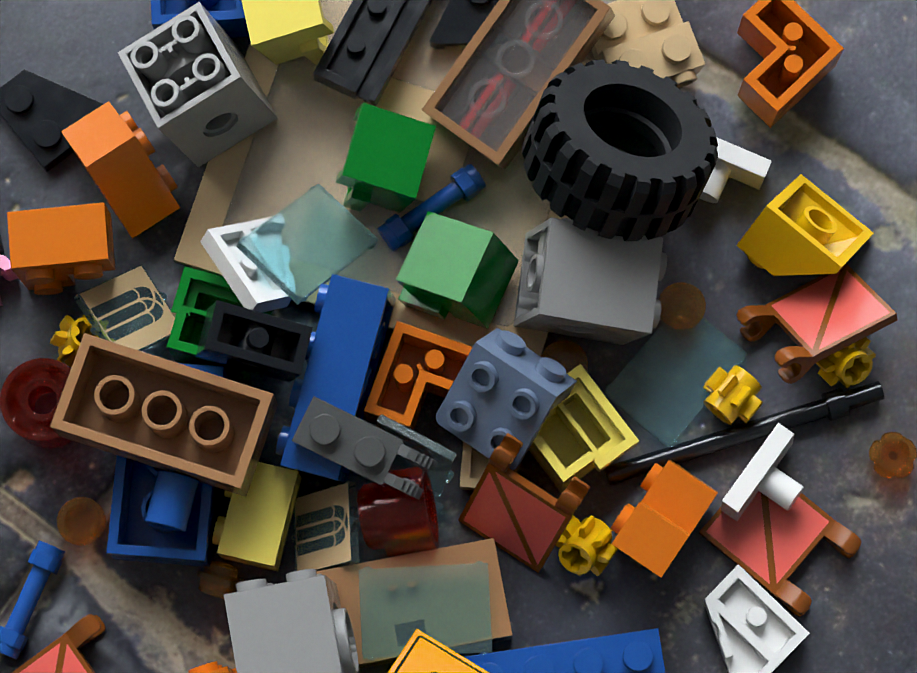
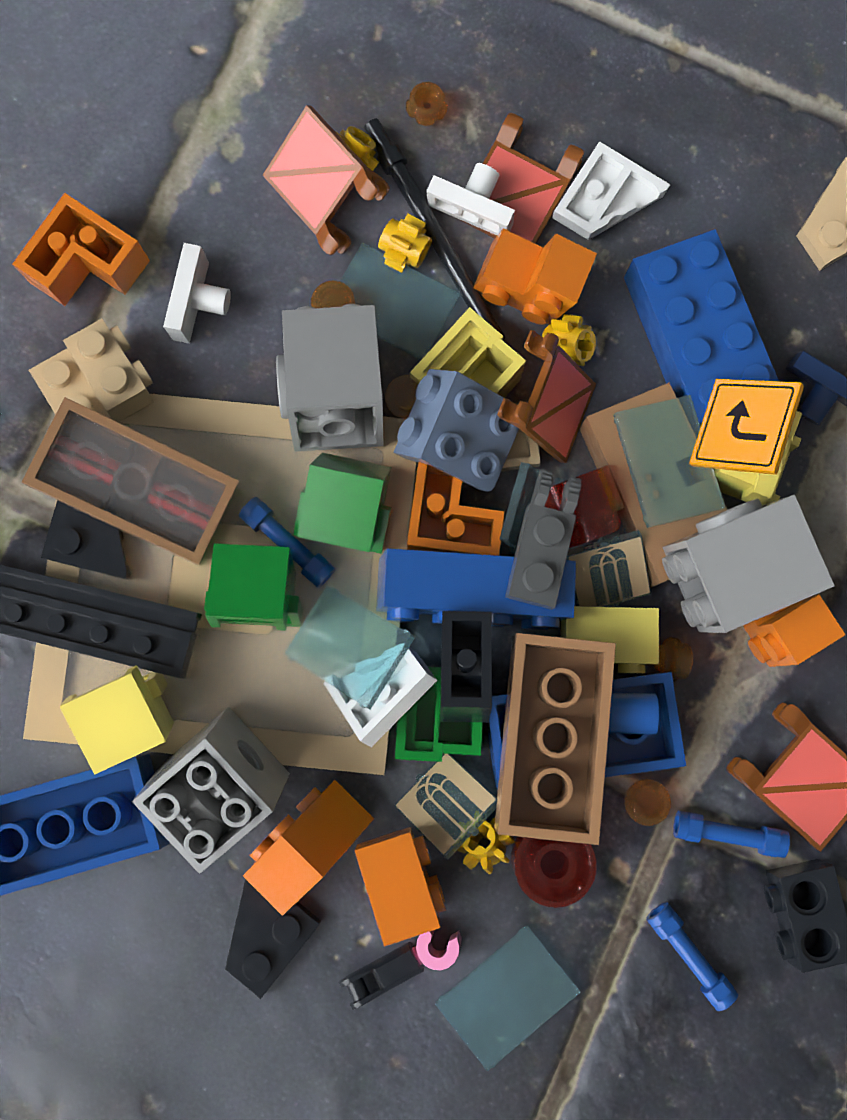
camera: 105 degrees left, 5 degrees up
black tyre [522,59,718,241] -> none
yellow slope [736,174,874,276] -> none

